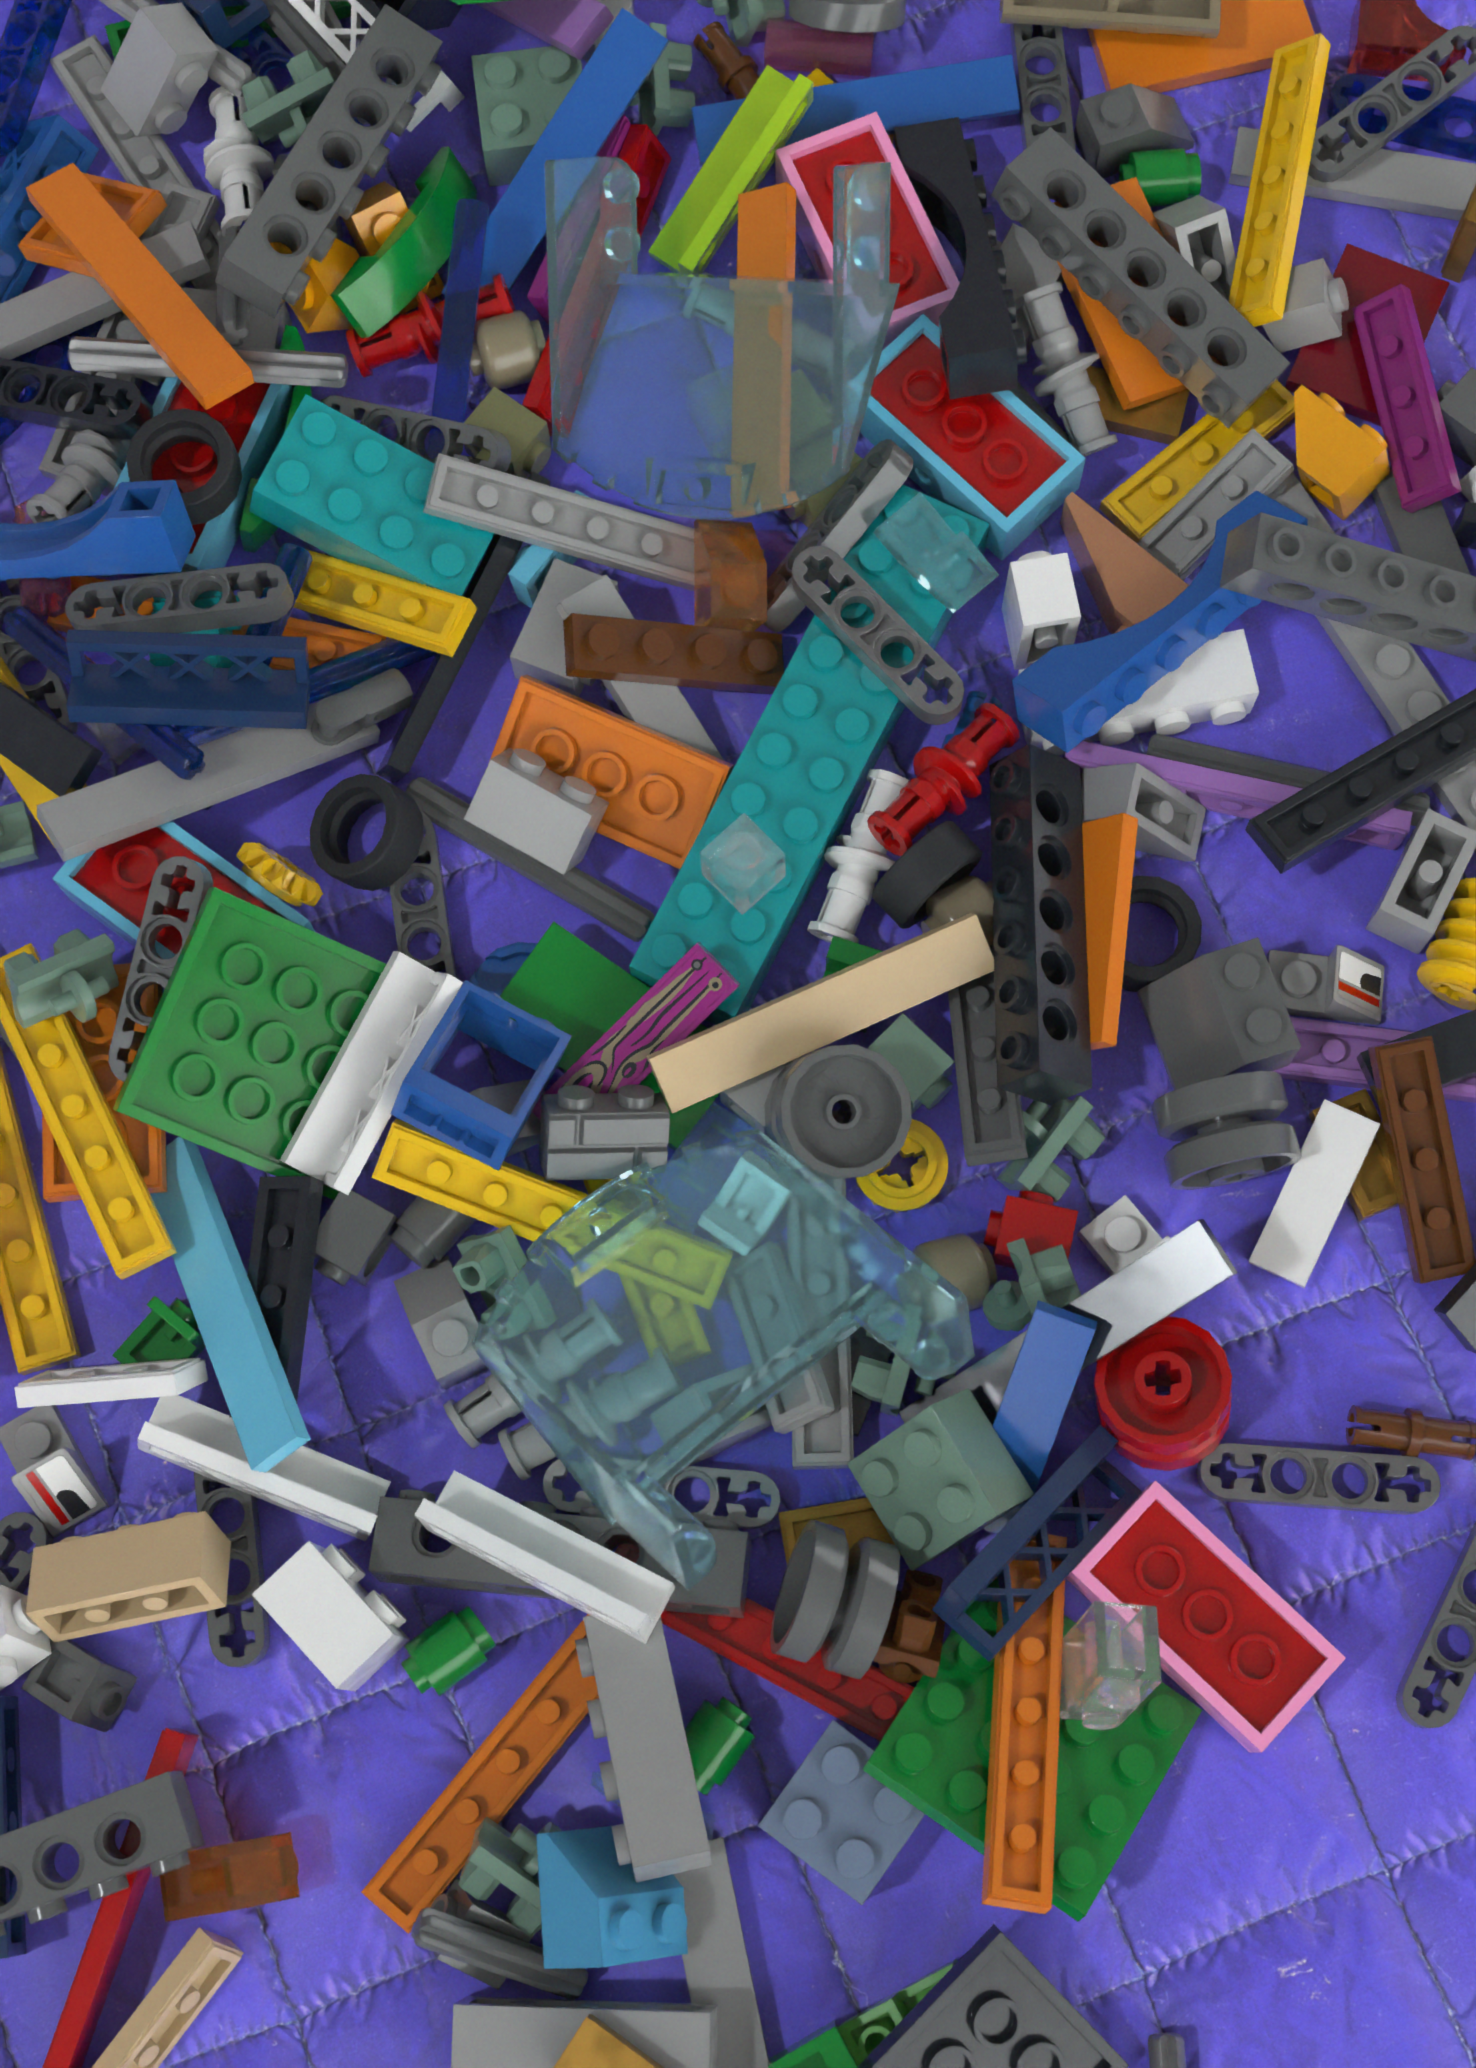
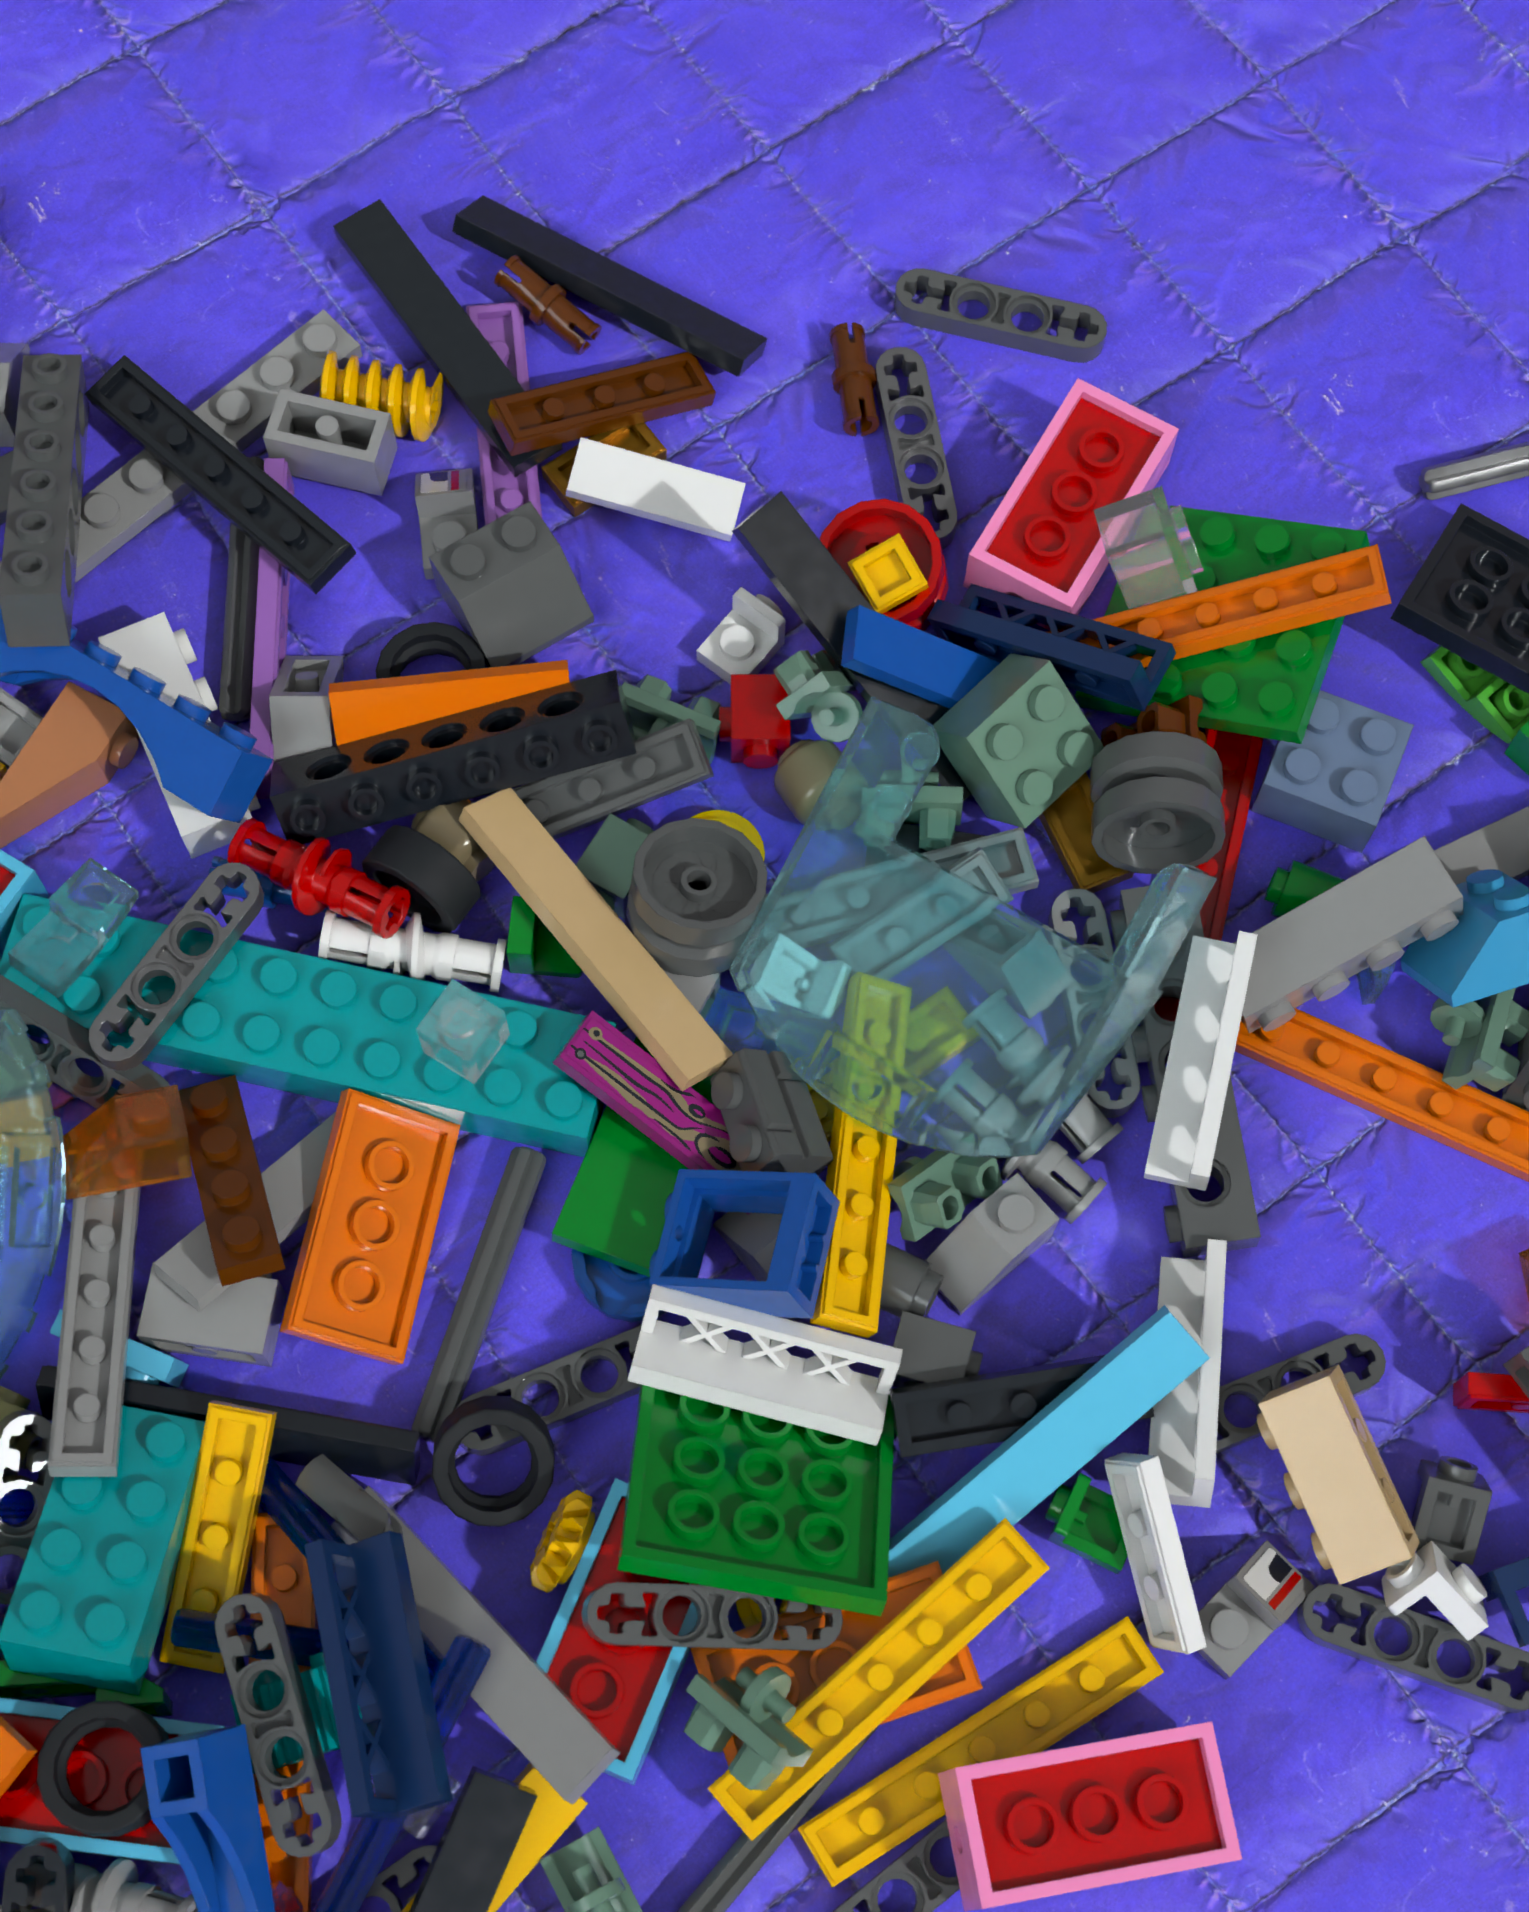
camera: 110 degrees left, 5 degrees down
white brick [252,1541,410,1692] -> none
green brick [400,1606,497,1696] -> none
light grey brick [464,748,609,875] -> none
white brick [1001,551,1081,670] -> none
dark grey wheel [1151,1071,1302,1190] -> none
none -> yellow tile [847,533,929,614]

